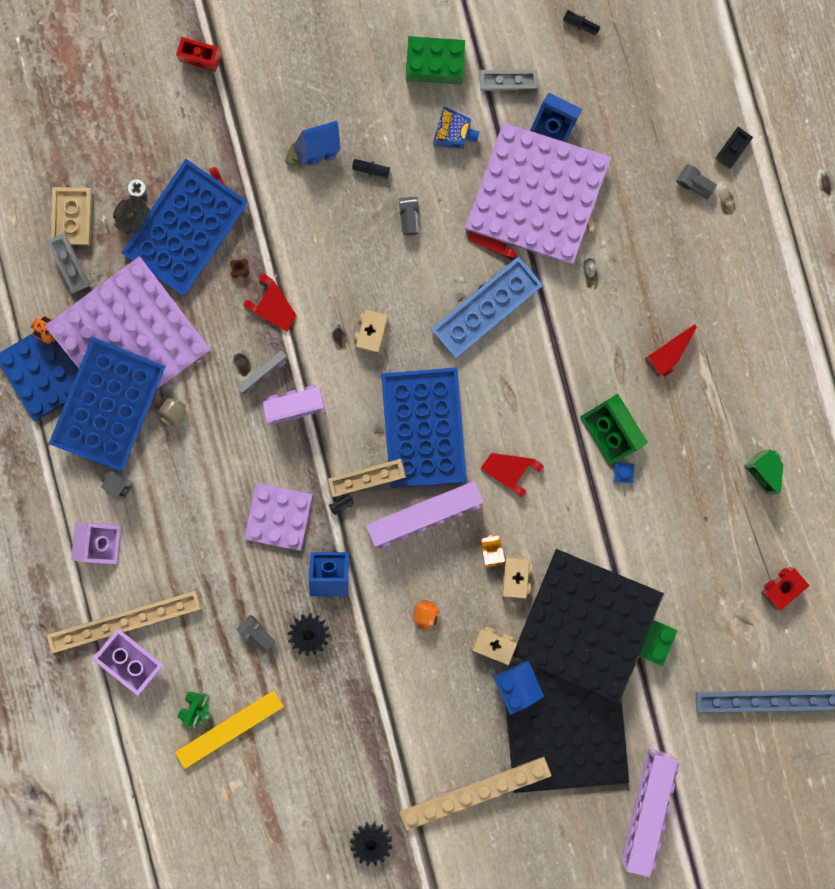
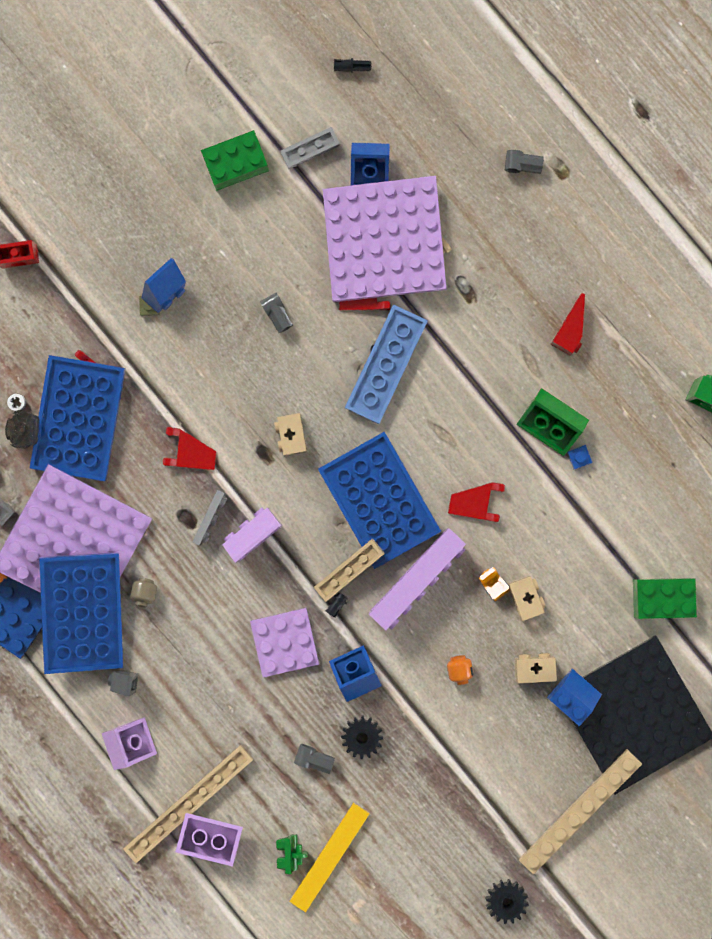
camera: 15 degrees left, 0 degrees up
reddish brown plate [230,258,250,278] -> none
black axle [352,159,390,179] -> none
torso [433,106,480,149] -> none
black plate [513,549,665,703] -> none
black plate [715,127,753,169] -> none

